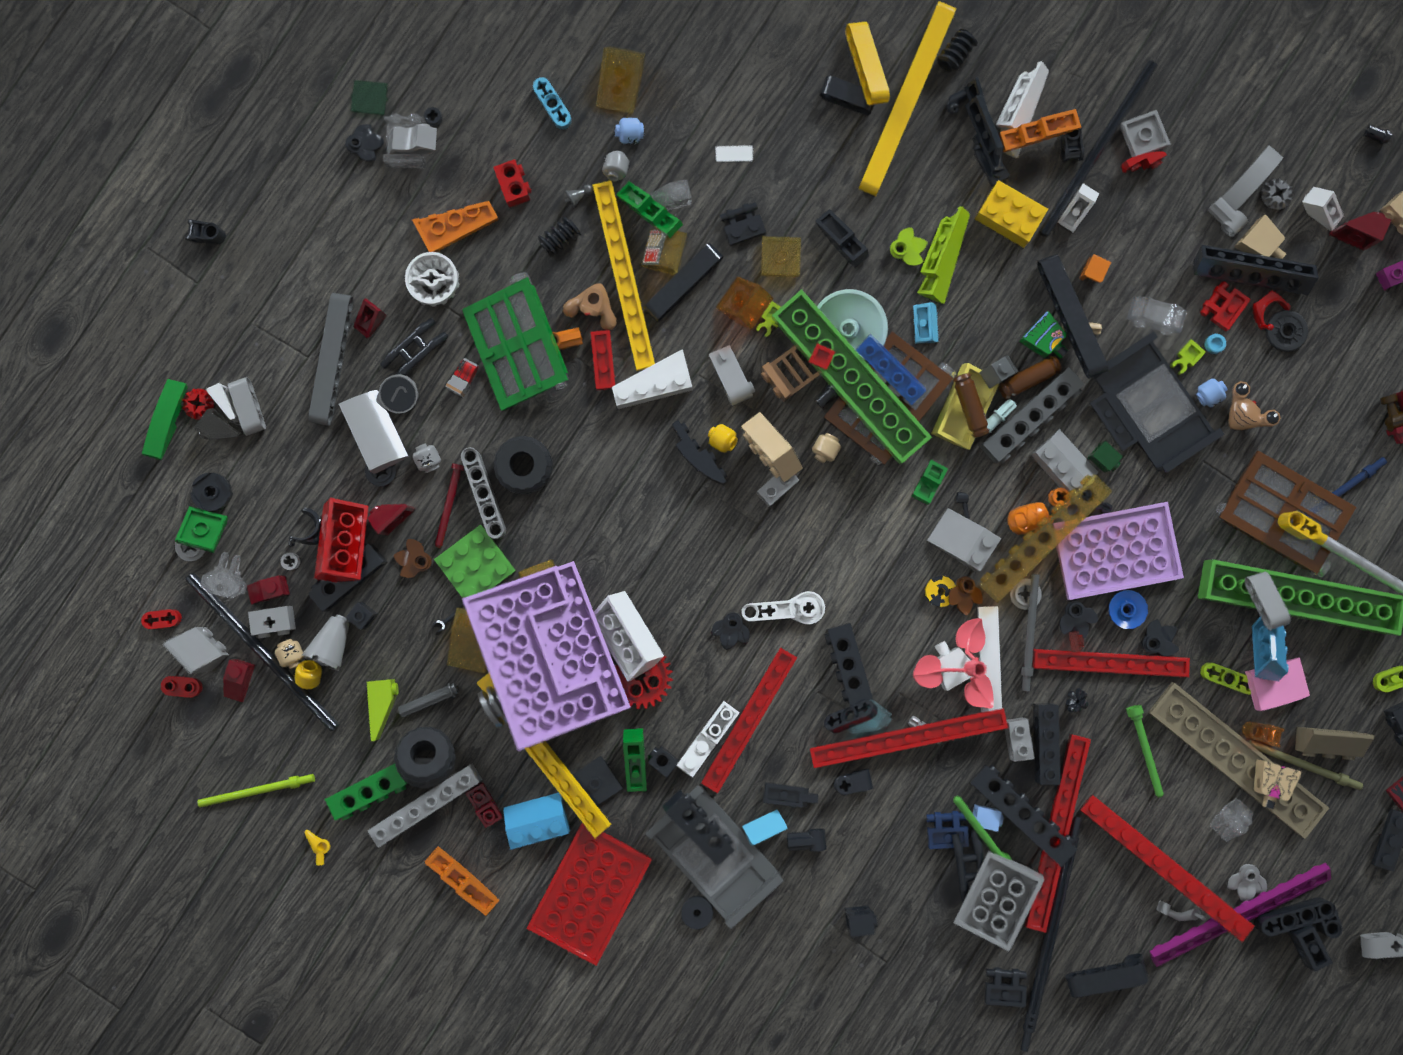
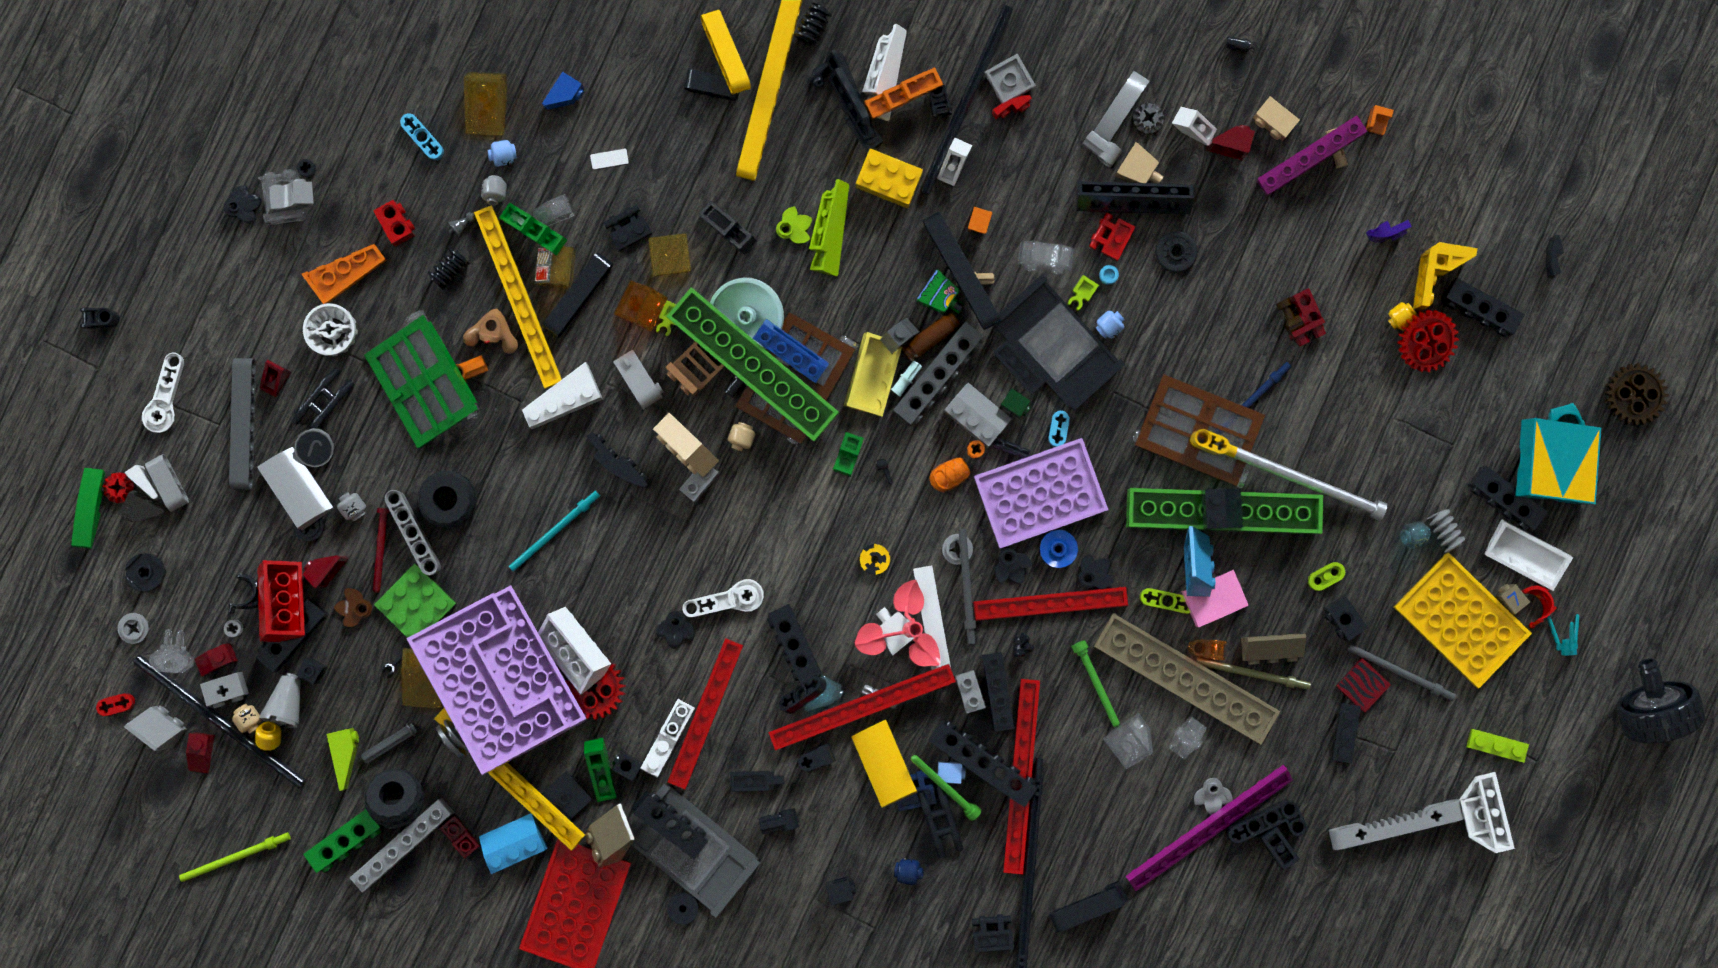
camera: 10 degrees left, 0 degrees up
red plate [161,676,202,697] -> none
green tile [175,506,228,553] -> none
yellow animal [305,830,331,865] -> none
clear green piece [351,80,388,115] -> none
orange slope [425,846,499,915] -> none
leg [445,358,479,398] -> none
clear yellow beam [518,560,555,578] -> none
red plate [591,330,615,390] -> none
yellow head [708,424,738,453] -> none
medium azure slope [742,809,787,845] -> none
red plate [809,343,835,371] -> none
medium azure slope [913,303,938,344] -> none
light grey slope [927,508,1001,572] -> none
reddish brown plate [948,576,983,615] -> none
reddish brown axle [953,373,990,438] -> none
light grey slope [954,851,1044,951] -> none
clear yellow brick [979,474,1113,603] -> none
clear red plate [1069,631,1084,652] -> none
red plate [1079,795,1254,942] -> none
light grey piece [1156,900,1206,921] -> none
medium nougat head [1228,381,1281,430] -> none
light grey beam [1245,572,1291,630] -> none
red helmet [1253,290,1291,331] -> none
tan torso [1254,759,1301,809] -> none
none -> white beam [142,353,184,433]
none -> teal bar [509,490,600,572]
none -> blue slope [542,72,584,110]
none -> dark tan slope [585,804,634,868]
none -> yellow slope [852,720,917,808]
none -> dark blue head [894,858,924,885]
none -> medium azure beam [1048,411,1069,447]
none -> clear slope [1103,713,1153,769]
none -> black slope [1201,489,1243,529]

